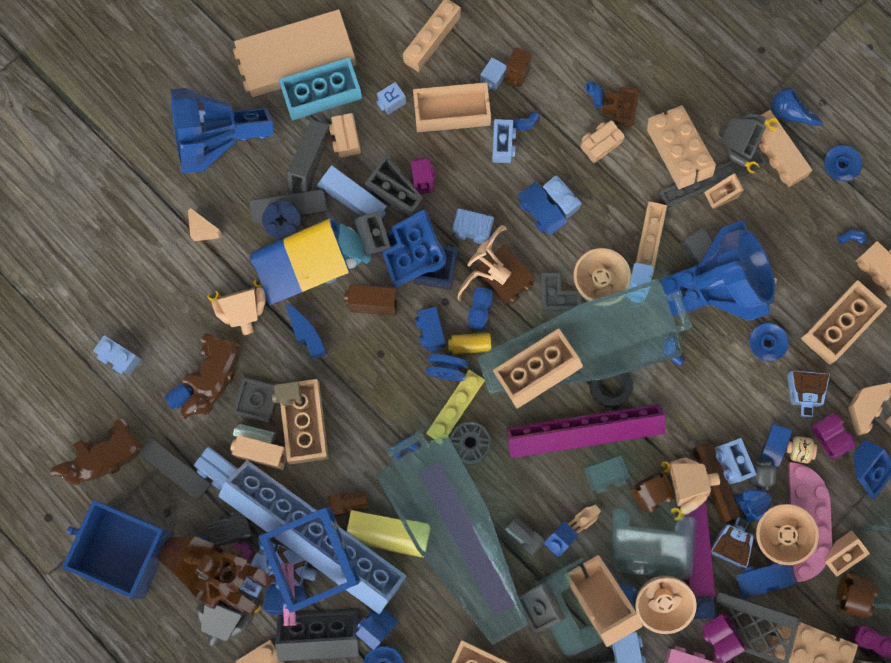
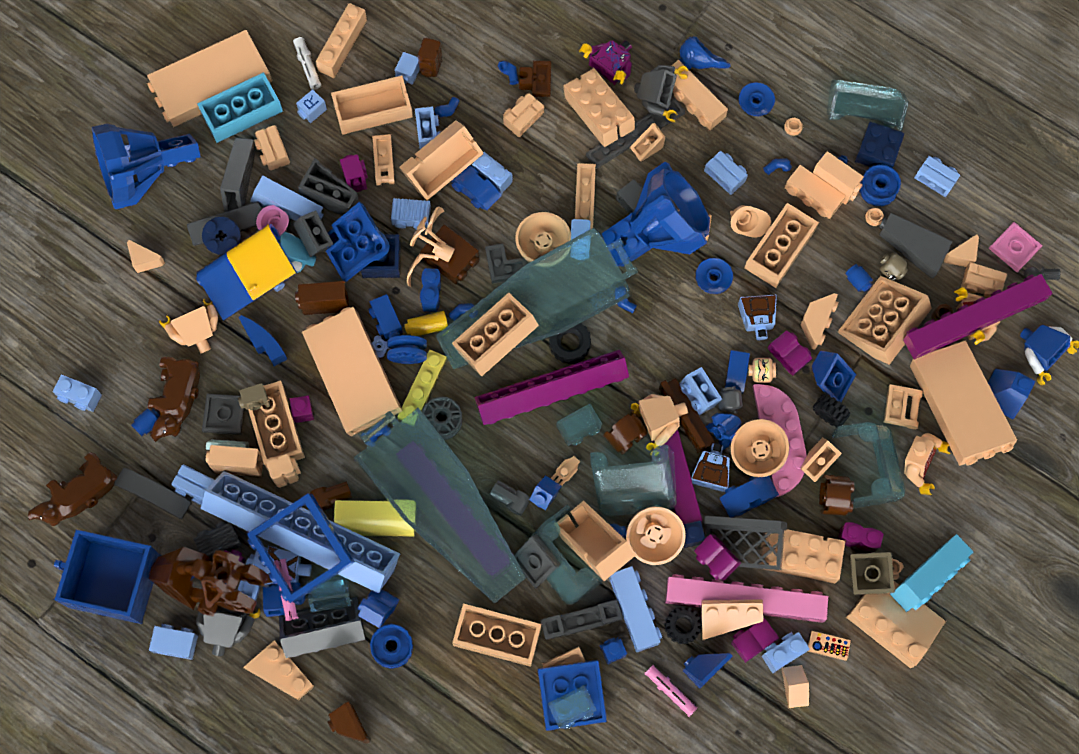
camera: 15 degrees left, 5 degrees down
none -> light blue brick [149,624,198,660]
none -> bright pink piece [256,205,289,235]
none -> light nougat brick [266,454,301,488]
none -> magenta brick [290,395,314,423]
none -> white pin [293,37,322,90]
none -> light nougat brick [302,307,403,436]
none -> clear light blue piece [307,576,351,612]
none -> light nougat plate [372,134,395,186]
none -> light blue plate [372,336,389,358]
none -> light nougat piece [399,120,484,200]
none -> blue arm [448,303,477,321]
none -> magenta torso [579,40,632,85]
none -> light blue brick [704,151,748,195]
none -> light nougat piece [730,205,771,238]
none -> light nougat plate [784,118,803,136]
none -> black tyre [812,394,850,428]

